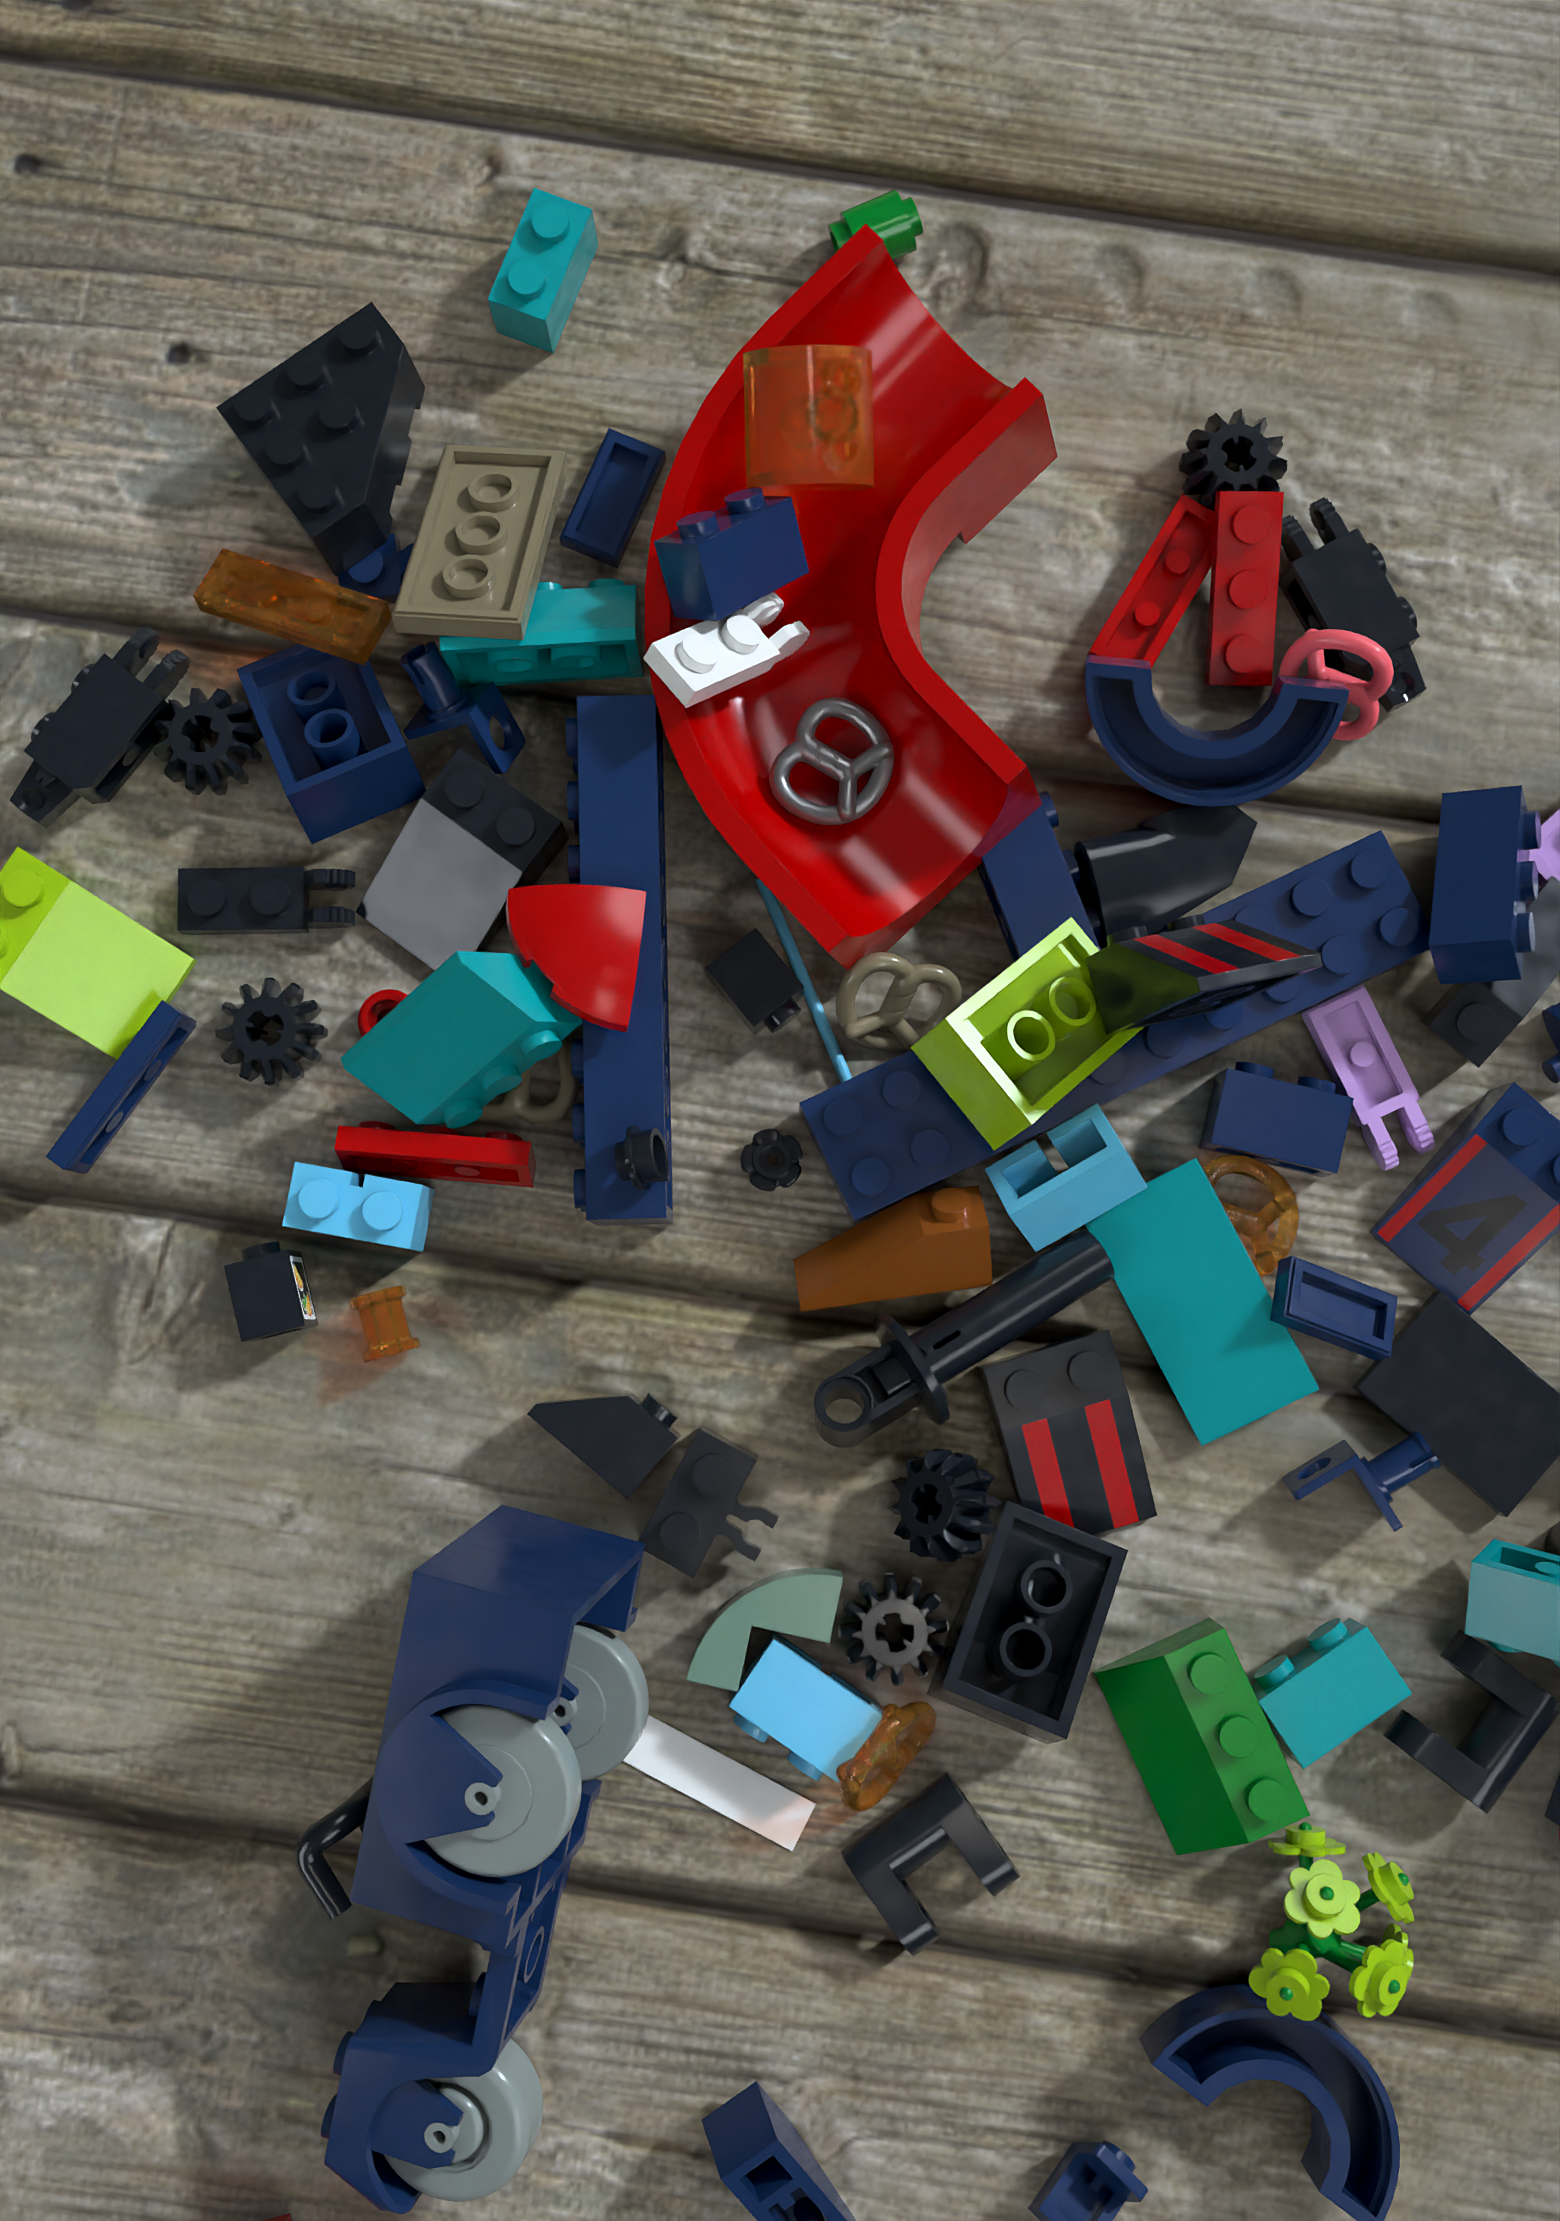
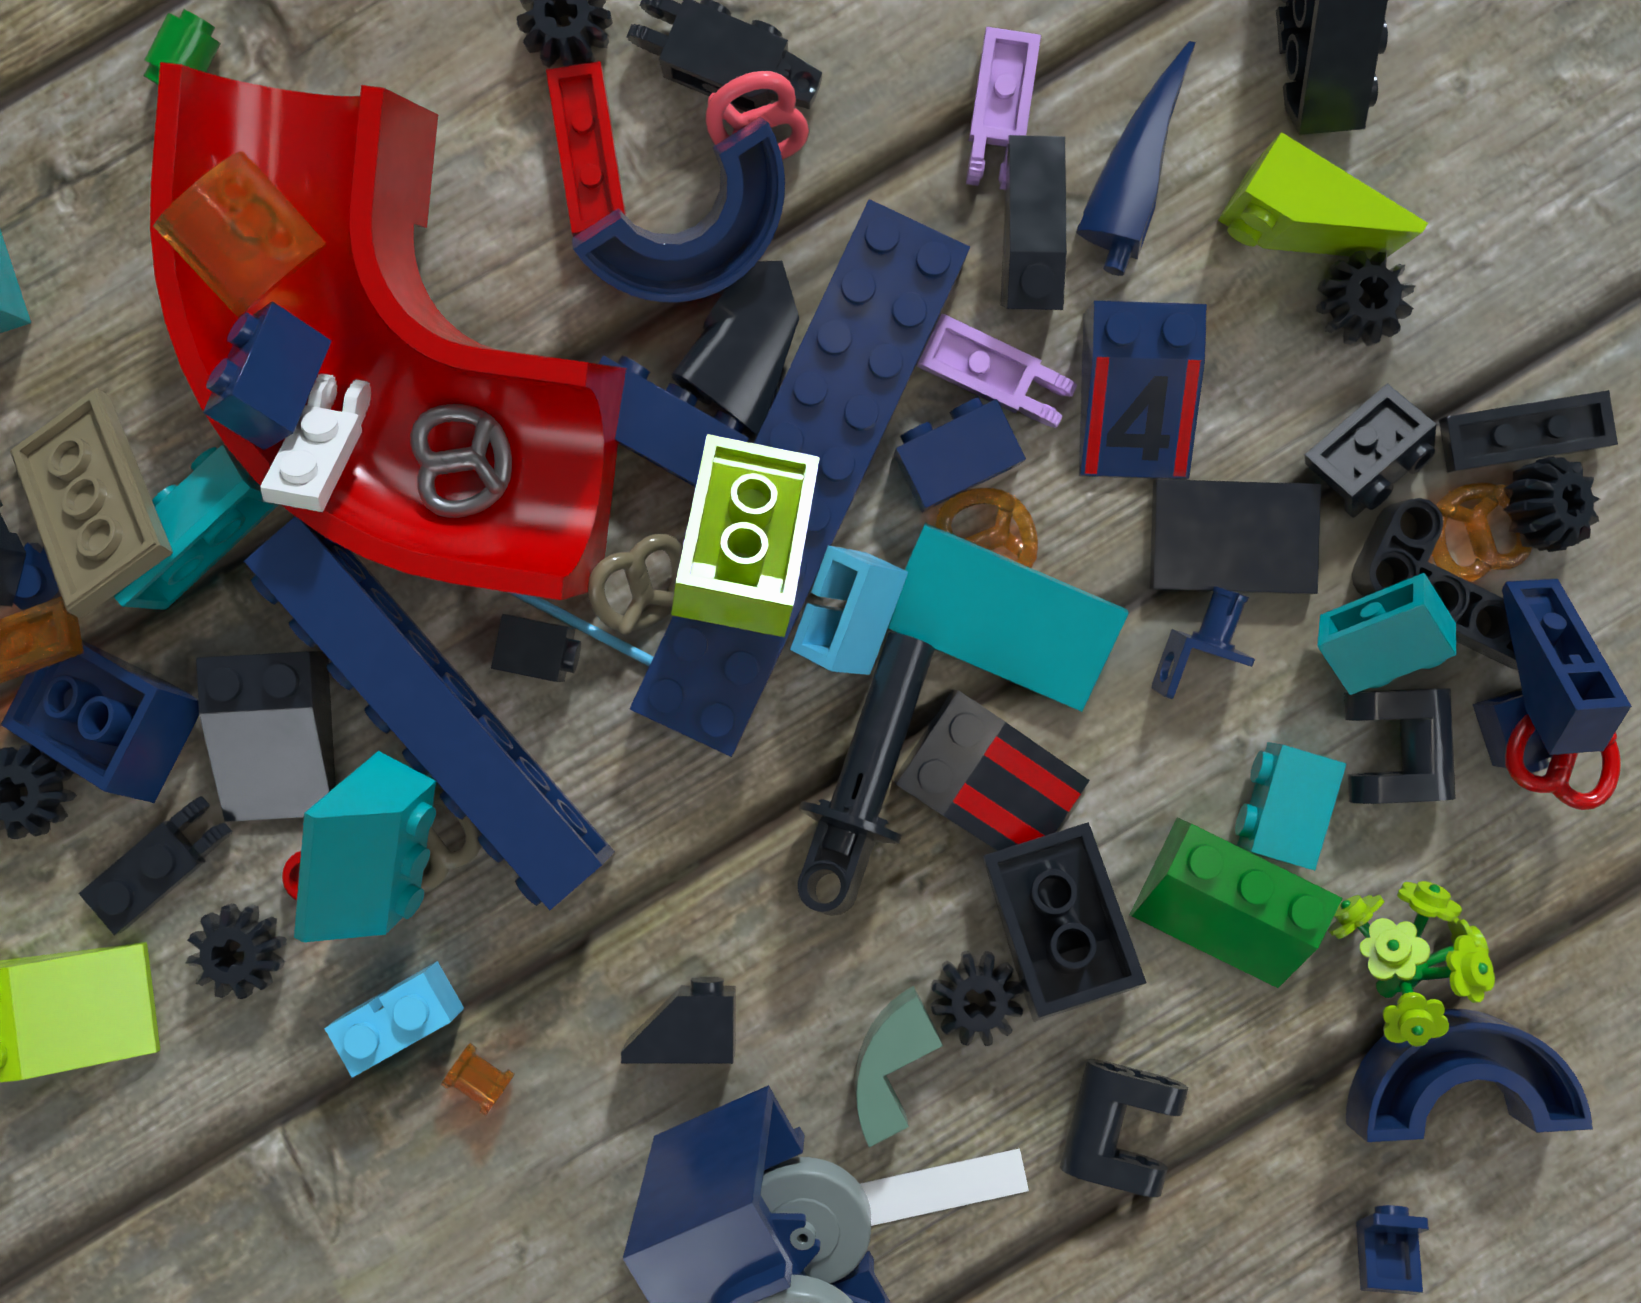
camera: 45 degrees left, 5 degrees up
dark blue tile [45,1000,197,1174] -> none
black brick [224,1241,318,1342] -> none
red plate [334,1121,536,1188] -> none
dark blue bracket [399,641,526,775] -> none
red brick [506,884,646,1033] -> none
dark blue tile [559,428,666,569] -> none
black plate [614,1125,669,1191] -> none
black brick [638,1425,779,1578] -> none
medium azure piece [728,1631,883,1783] -> none
black plate [740,1129,803,1192] -> none
dark orange slope [793,1185,993,1312] -> none
clear orange piece [836,1701,937,1813] -> none
black gear [887,1448,1003,1562] -> none
black slope [1086,914,1323,1035] -> none
red plate [1205,491,1284,686] -> none
dark blue tile [1270,1256,1398,1361] -> none
dark blue brick [1429,785,1541,985] -> none

